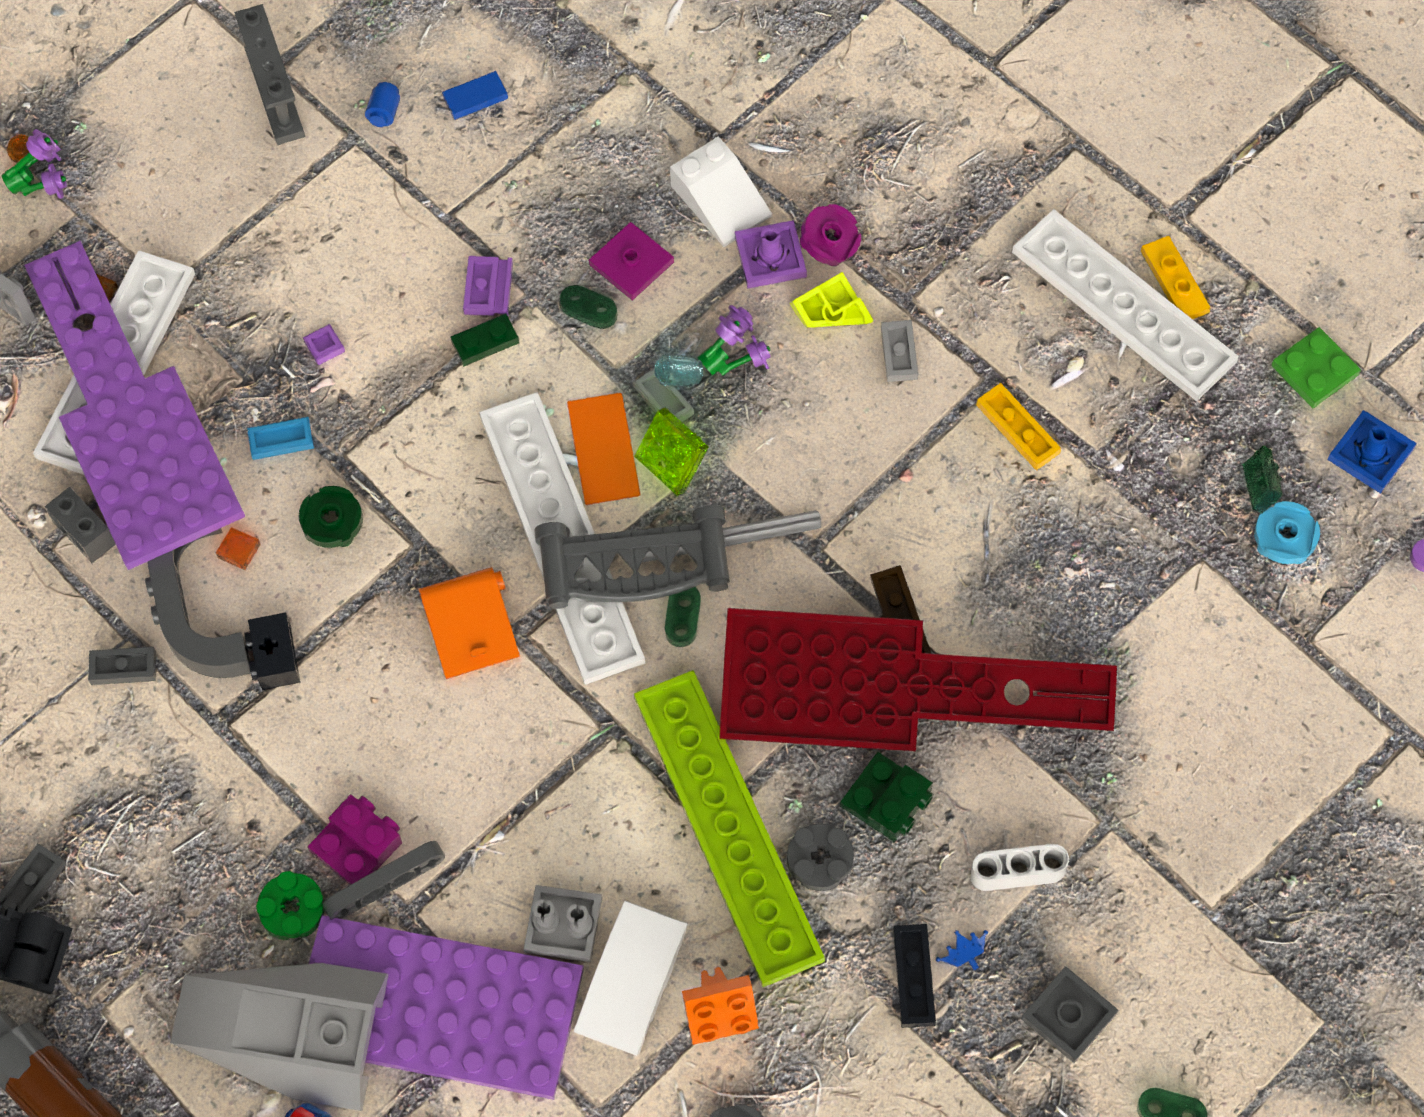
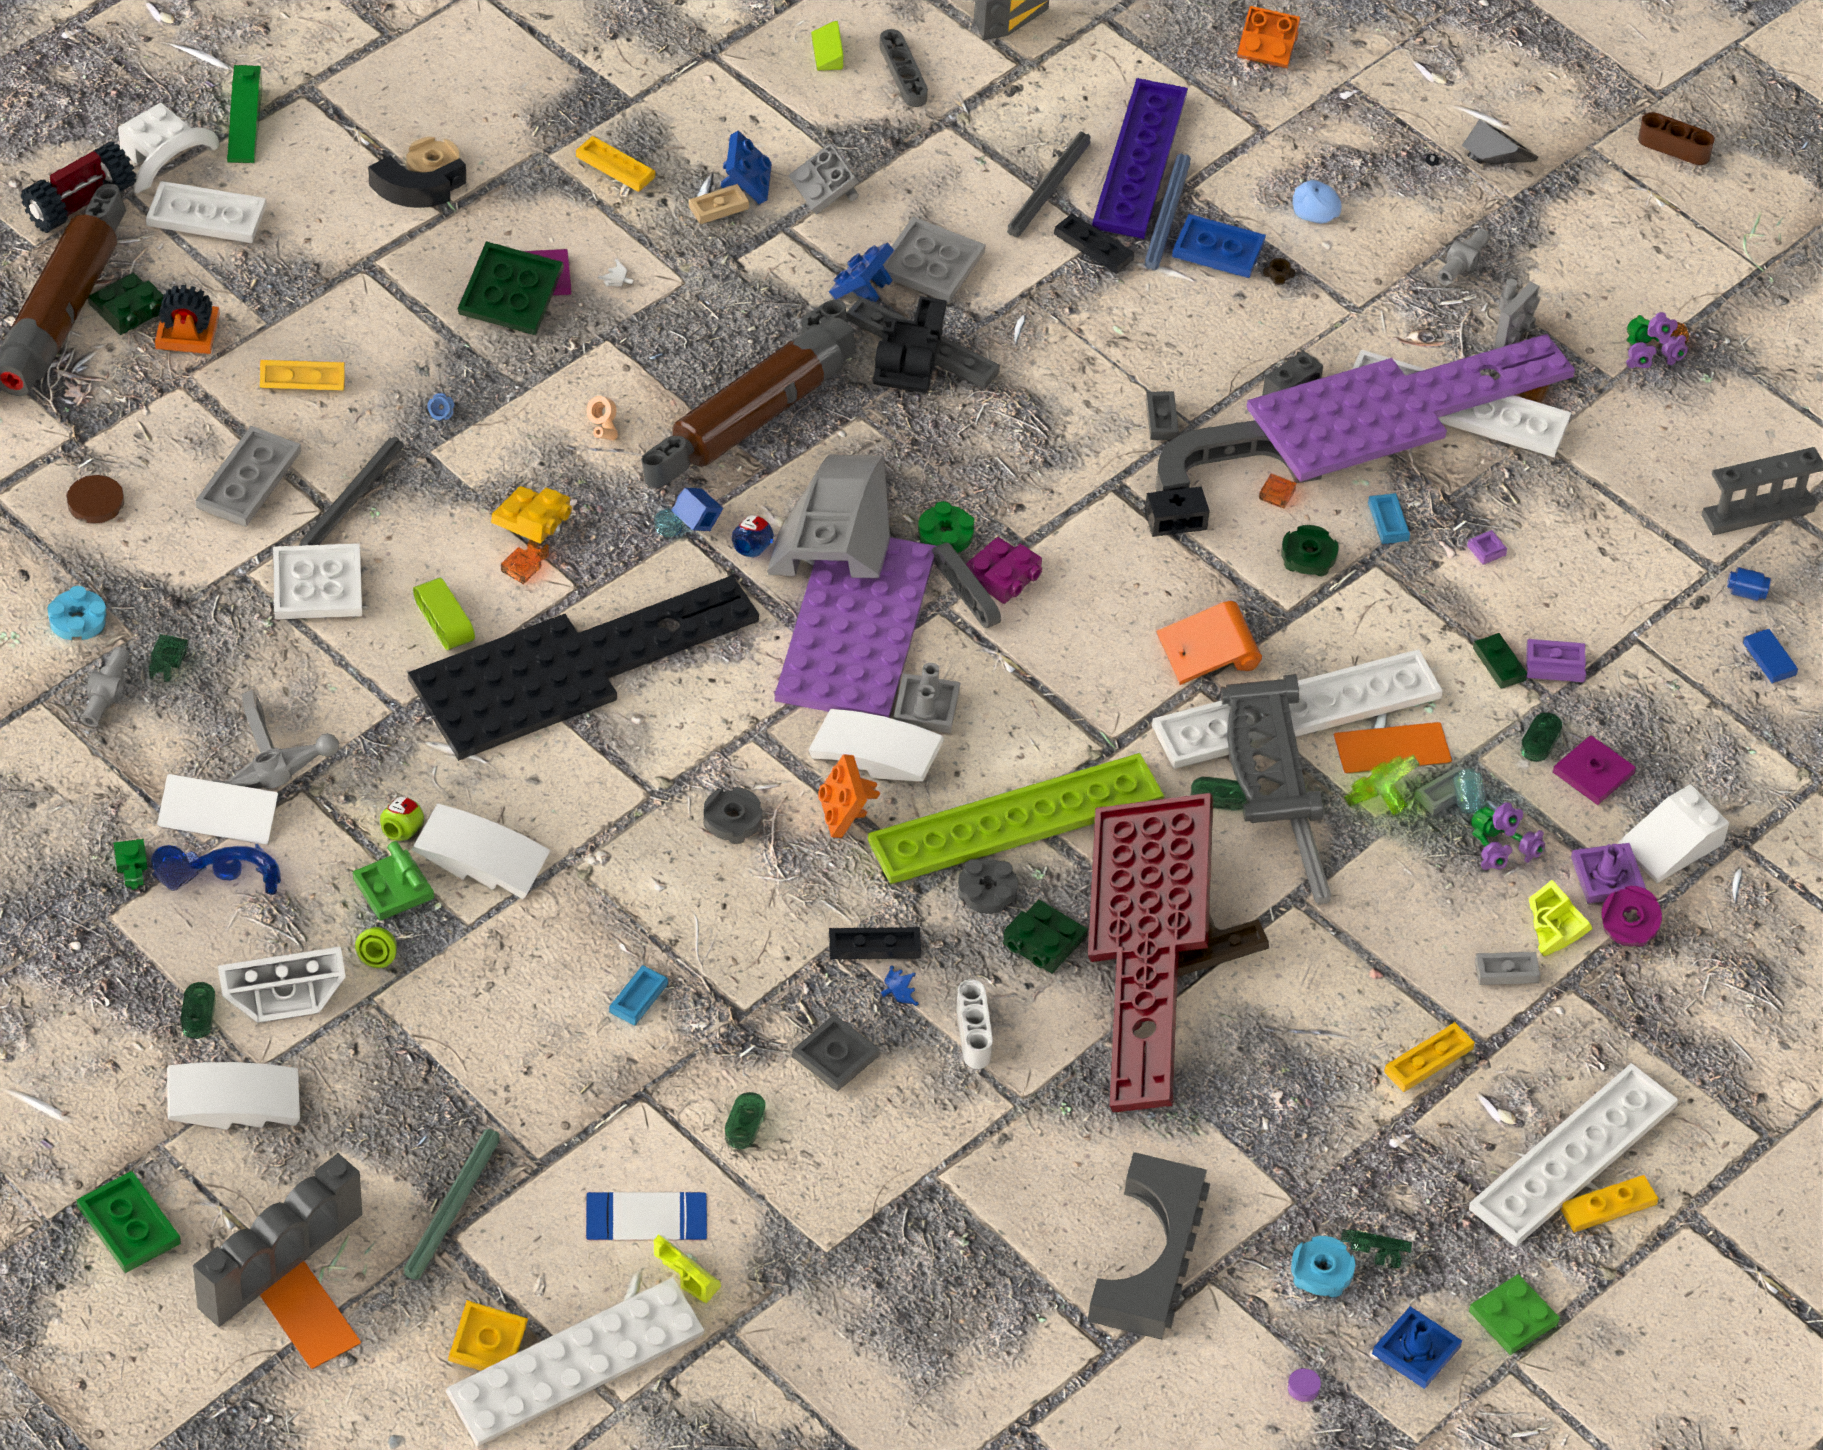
camera: 85 degrees right, 15 degrees down
none -> dark grey arch [1088,1152,1210,1340]

